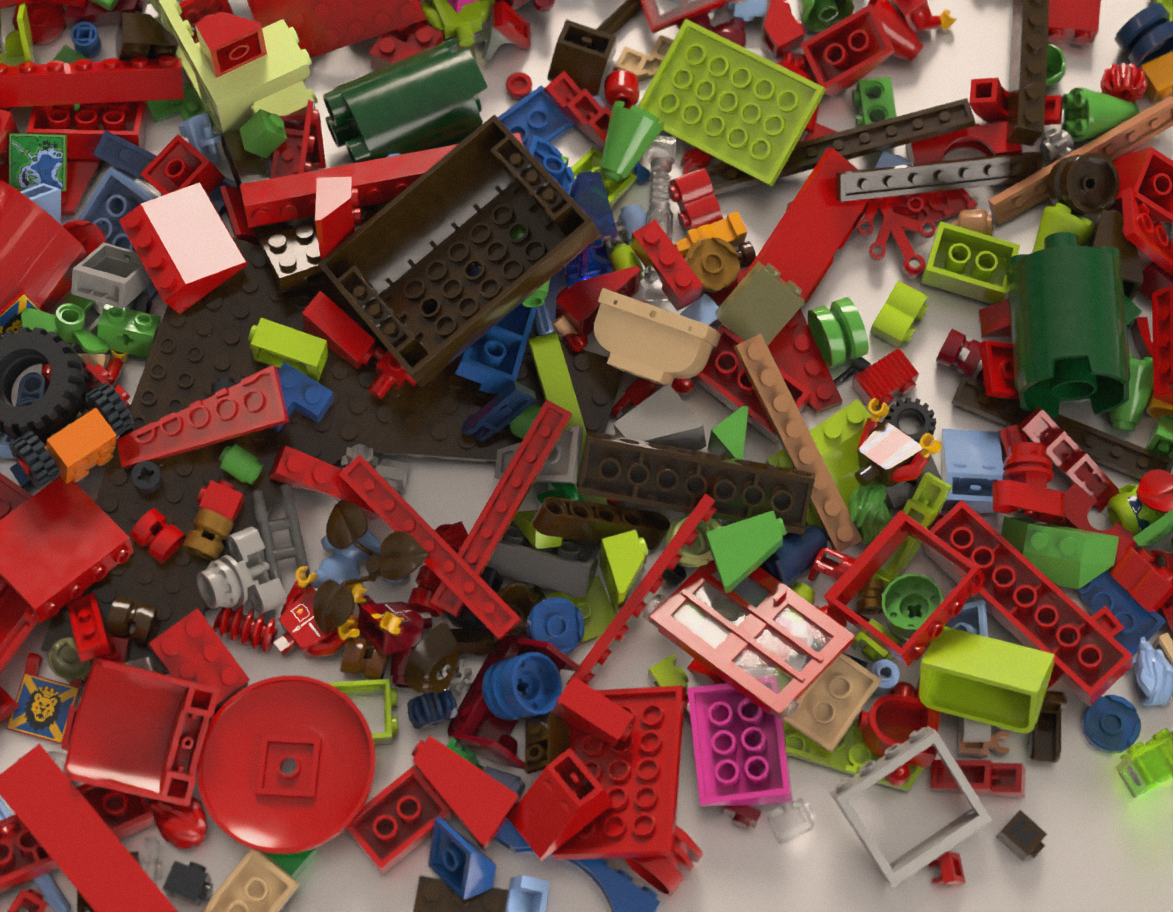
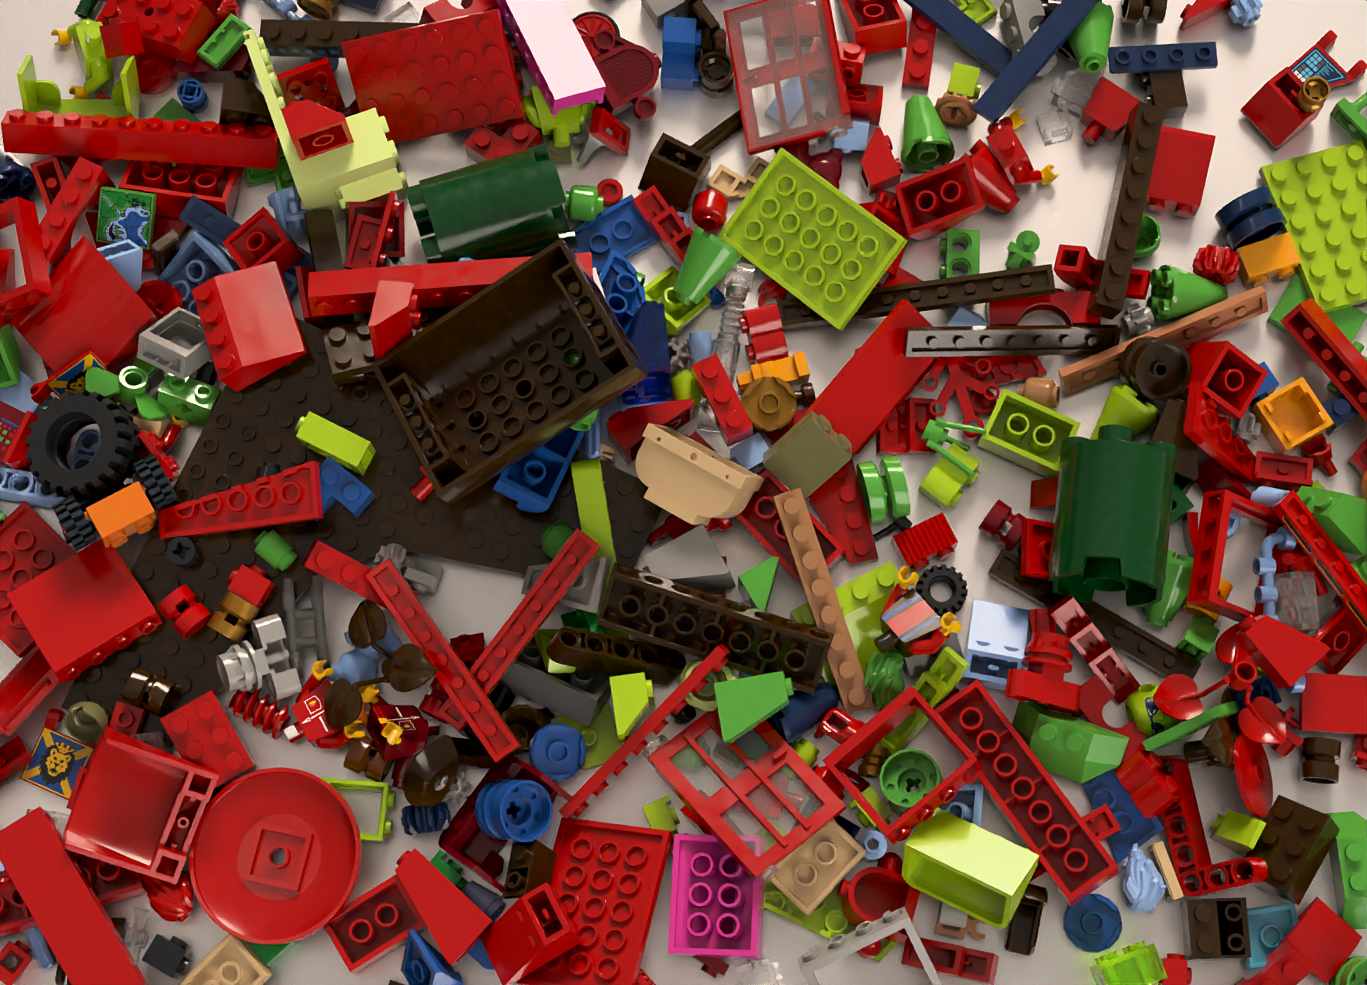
camera: 15 degrees right, 5 degrees up
red tile [67,593,111,662] -> none
bright green brick [239,109,287,159] -> none
red slope [302,291,375,370] -> none
dark blue hinge [461,381,536,442] -> none
arm [553,315,588,352] -> none
red slope [553,676,634,747] -> none
none -> dark brown tile [152,229,180,277]
none -> bright green head [564,185,604,221]
none -> red slope [876,397,937,455]
none -> bright green plant [921,417,987,477]
none -> red tile [970,390,997,418]
none -> bright green hips [1004,230,1040,270]

